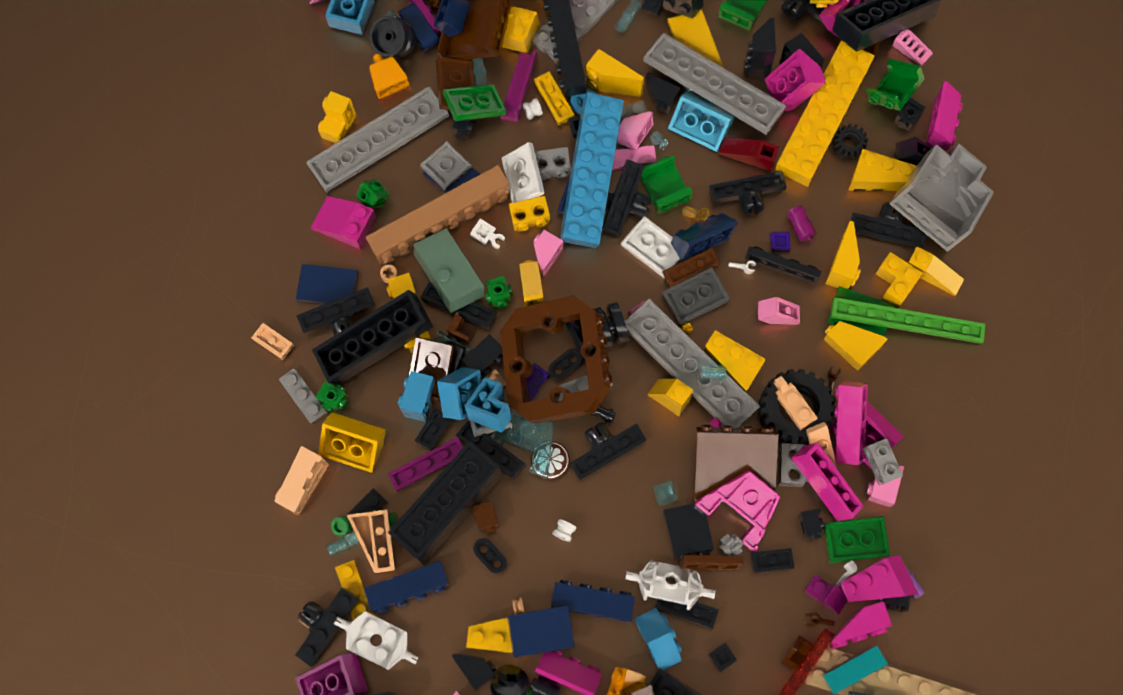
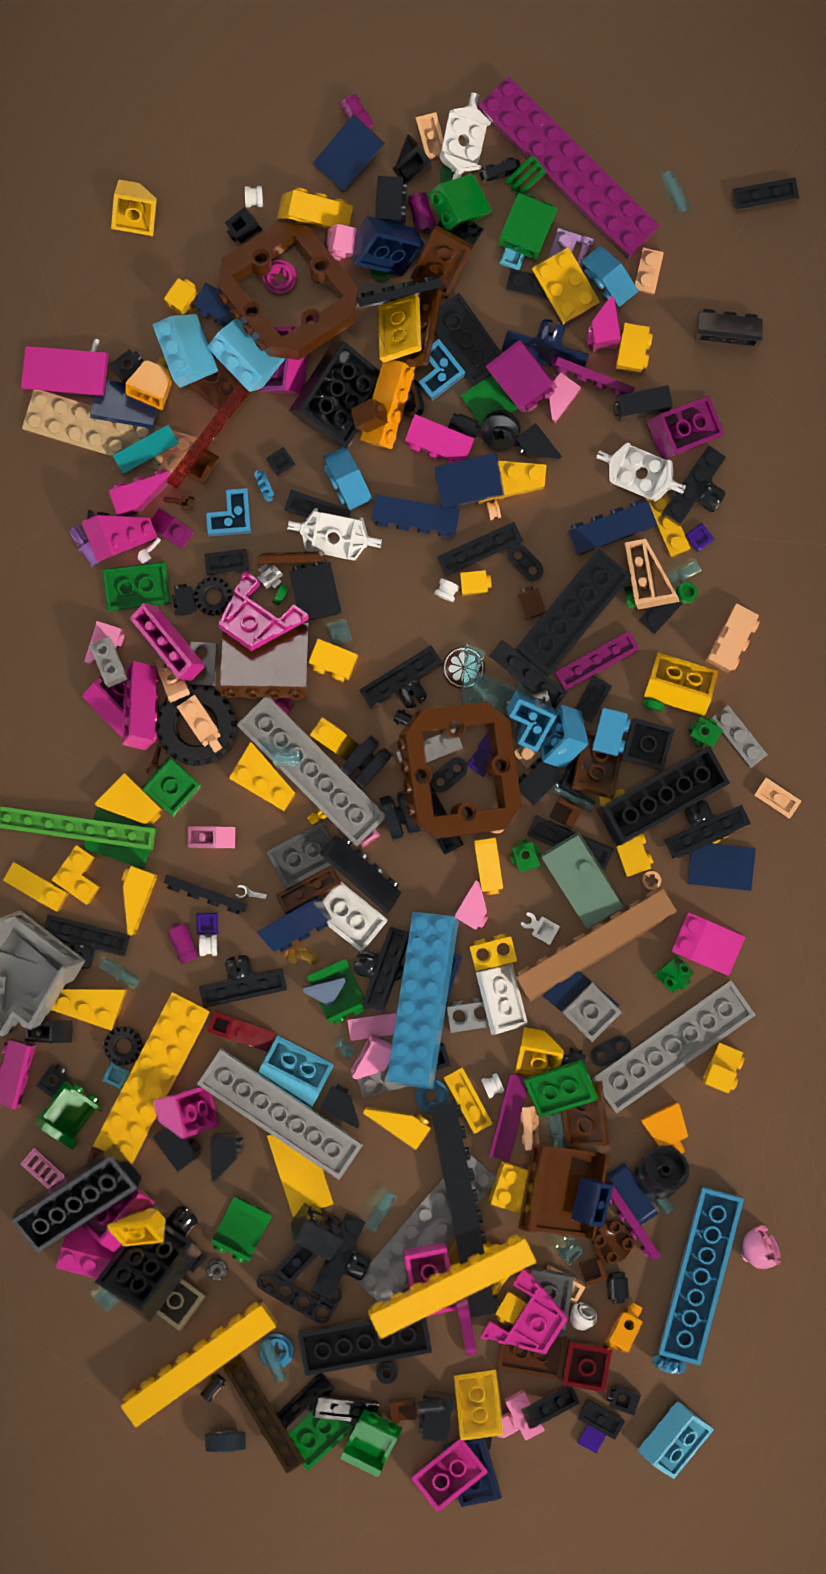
camera: 175 degrees right, 15 degrees up
none -> clear light blue axle [100,958,141,990]
none -> medium azure tile [102,1062,131,1090]
none -> green tile [141,757,201,817]
none -> black tyre [194,576,233,616]
none -> white wheel [199,935,218,956]
none -> dark azure brick [206,488,251,537]
none -> dark azure gear [254,469,274,502]
none -> green tile [272,584,288,606]
none -> sand blue slope [303,977,346,1007]
none -> yellow brick [308,639,358,683]
none -> black slope [319,834,401,915]
none -> black wheel [340,735,393,789]
none -> black plate [437,522,523,576]
none -> yellow brick [460,570,492,596]
none -> yellow slope [515,1027,564,1076]
none -> light nougat plate [520,1106,540,1151]
none -> black plate [590,1035,631,1067]
none -> black brick [621,718,675,771]
none -> green tile [642,698,665,712]
none -> dark purple tile [685,523,715,553]

